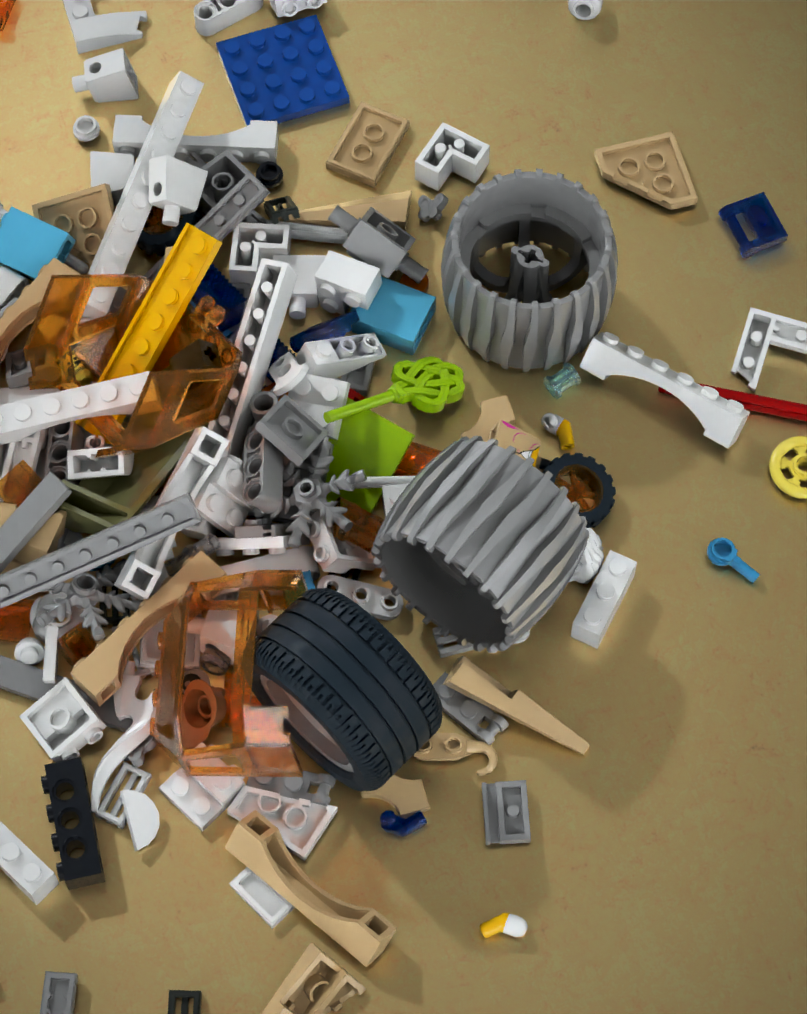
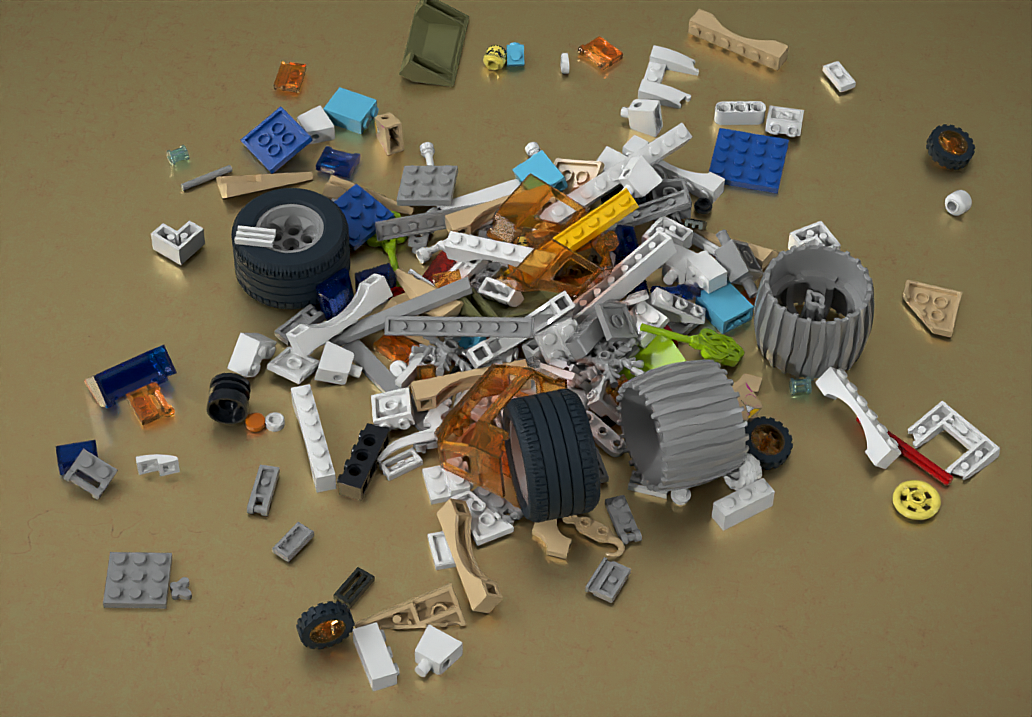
camera: 30 degrees right, 15 degrees down
white plate [73,115,100,142] -> none
white tile [120,790,160,851] -> none
tan tile [326,102,410,188] -> none
clear blue arm [380,810,427,837] -> none
tan wedge [443,656,590,755] -> none
arm [480,912,528,939] -> none
arm [541,413,575,451] -> none
dark azure plate [707,538,760,583] -> none
clear blue plate [718,192,788,258] -> none

